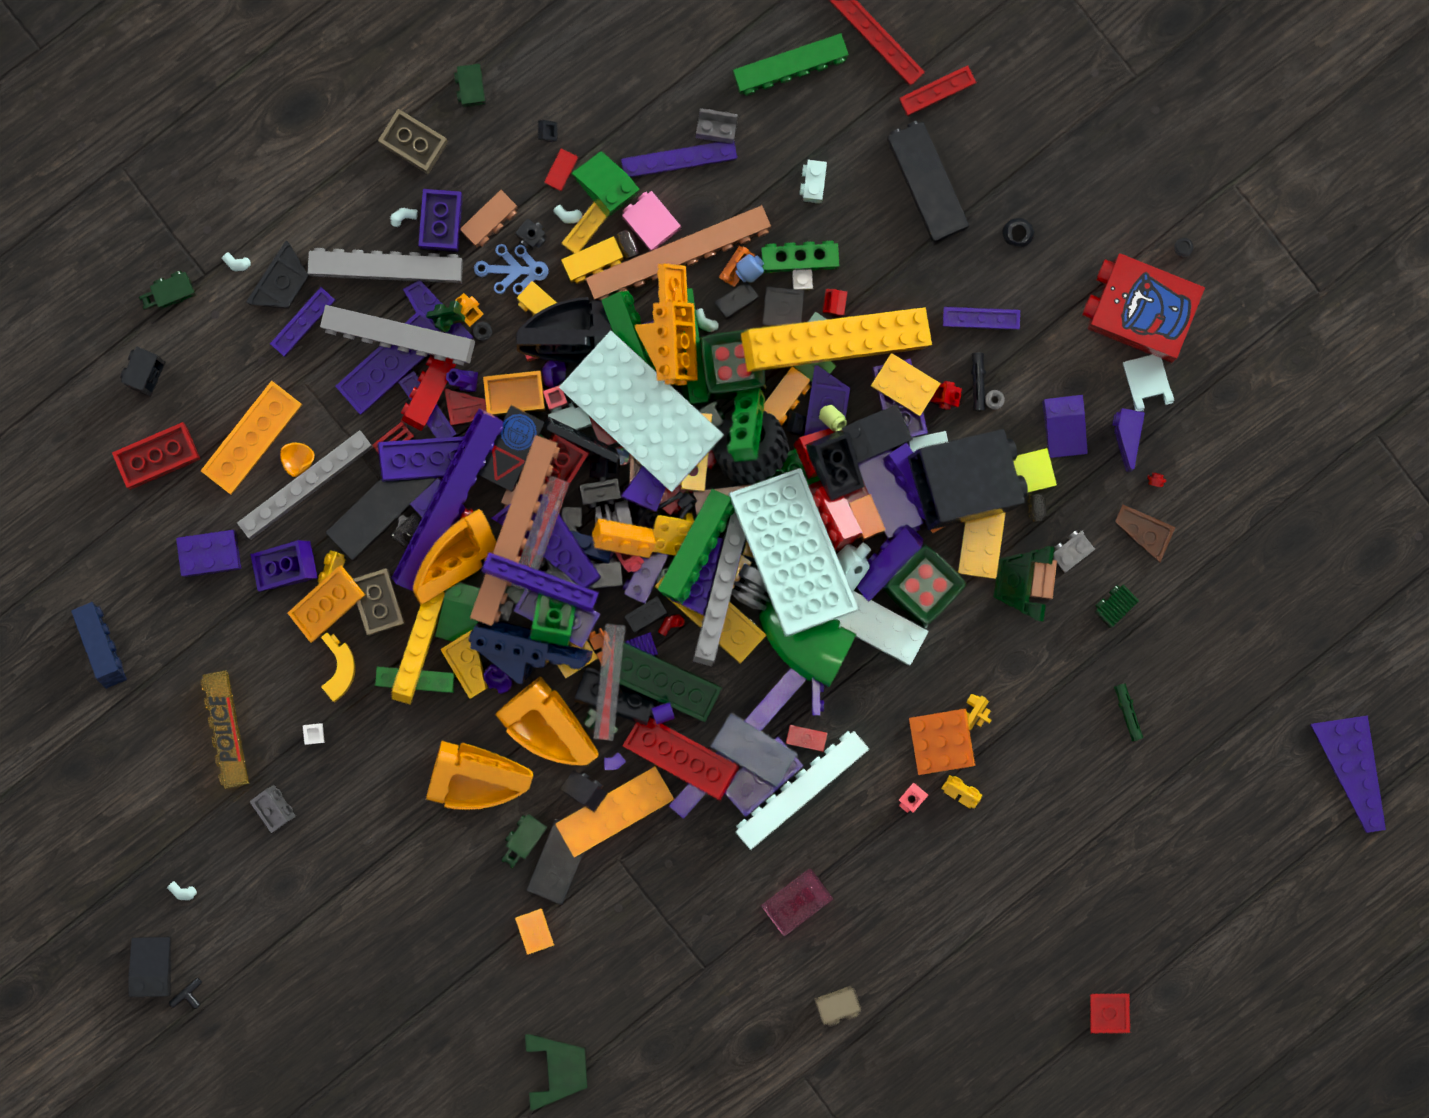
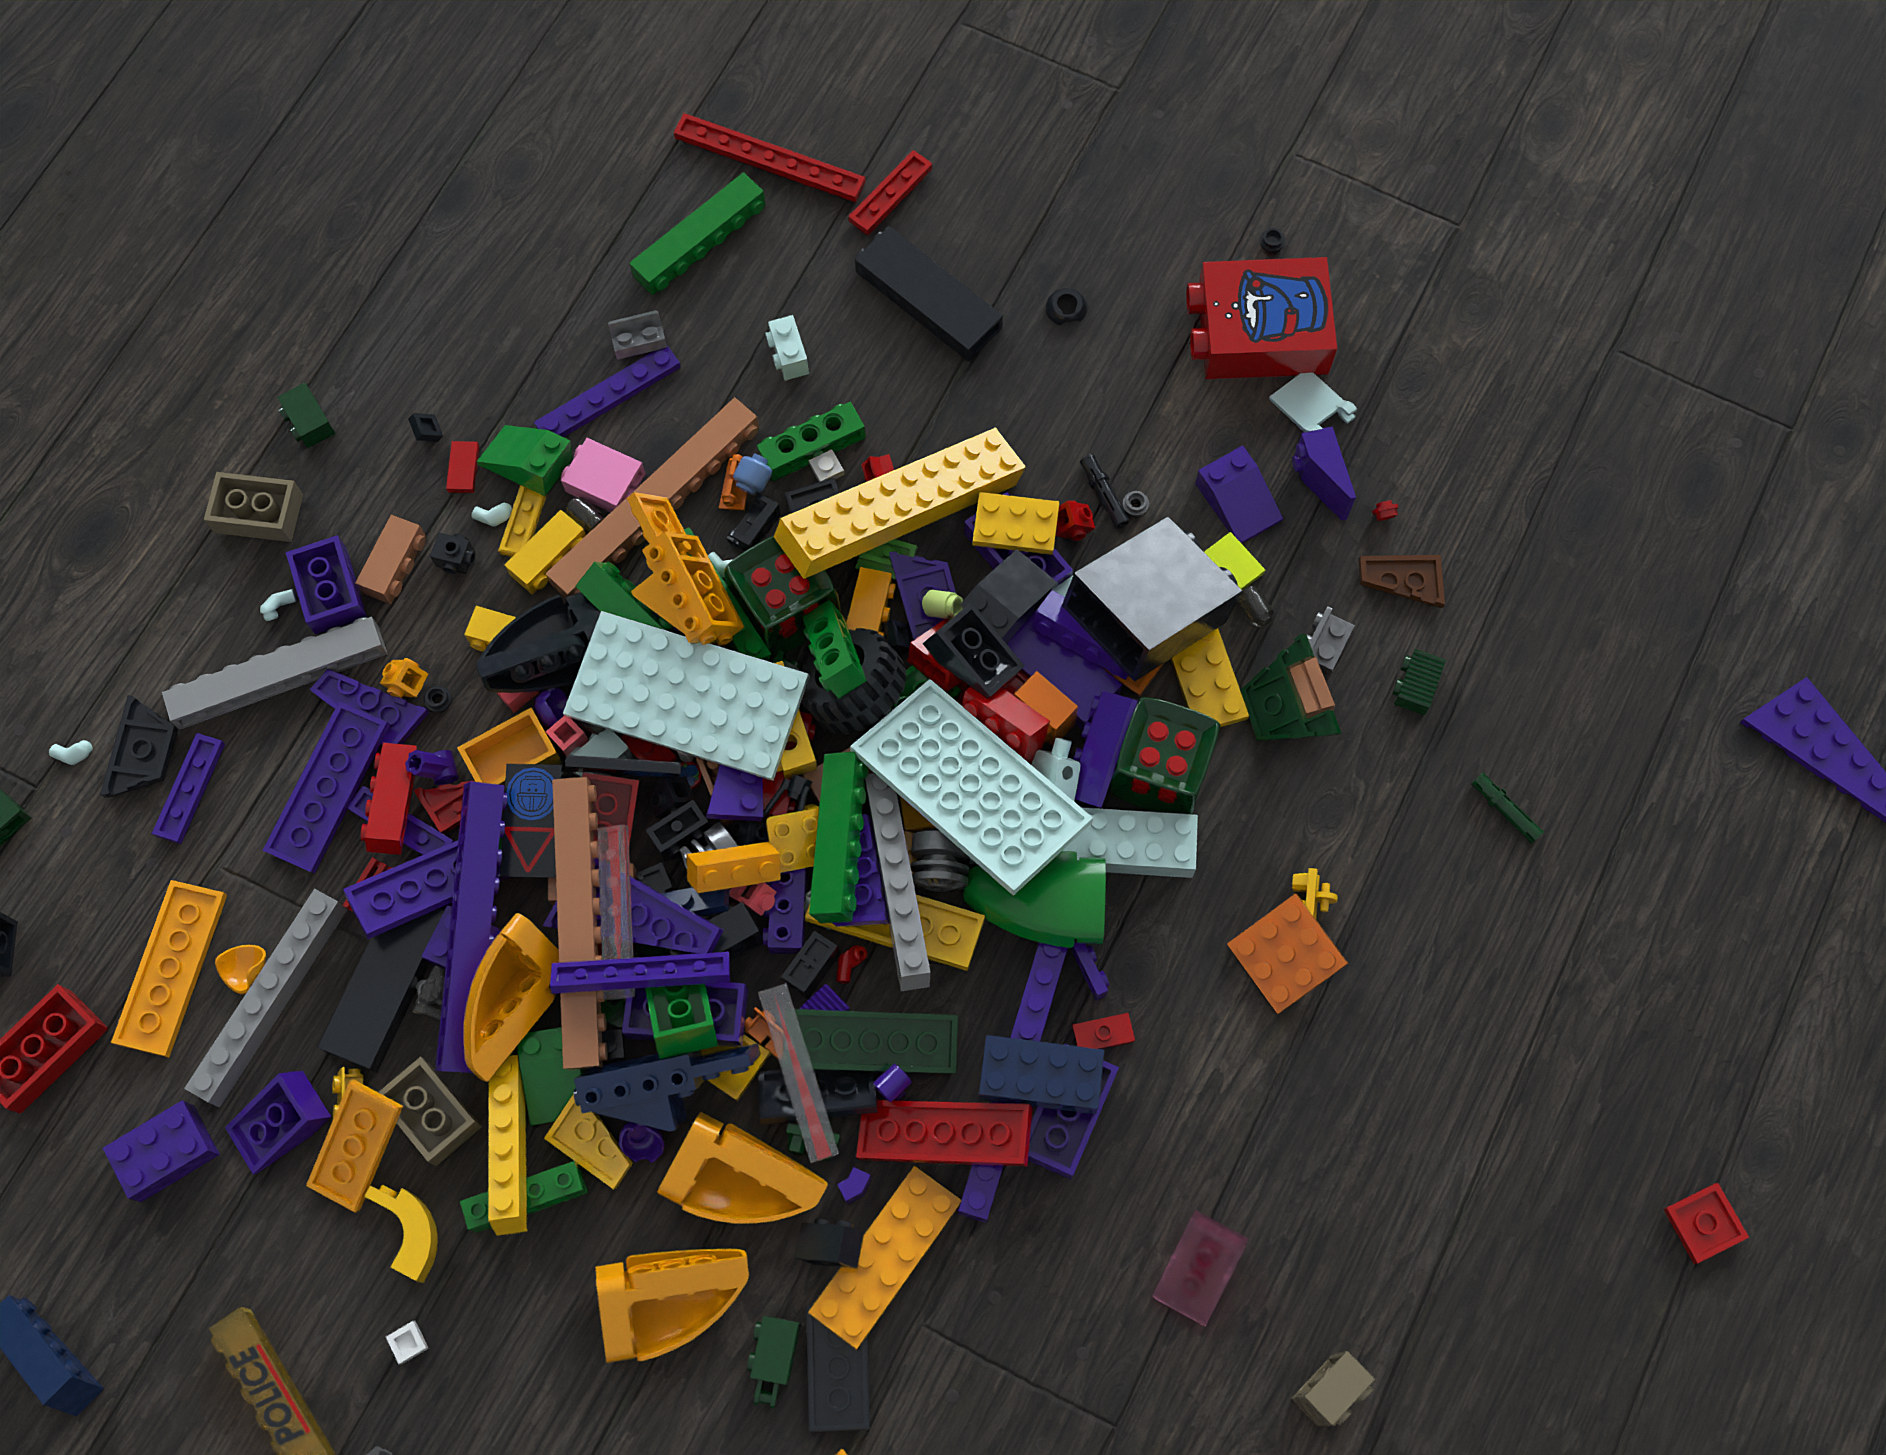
camera: 20 degrees left, 15 degrees down
light grey brick [320,305,475,366] -> none
dark green hips [426,301,465,332] -> none
medium blue plant [474,244,549,295] -> none
light aqua brick [735,731,869,849] -> none
coral brick [898,783,928,813] -> none
yellow hinge [941,775,982,809] -> none
dark purple plate [943,307,1020,330] -> none

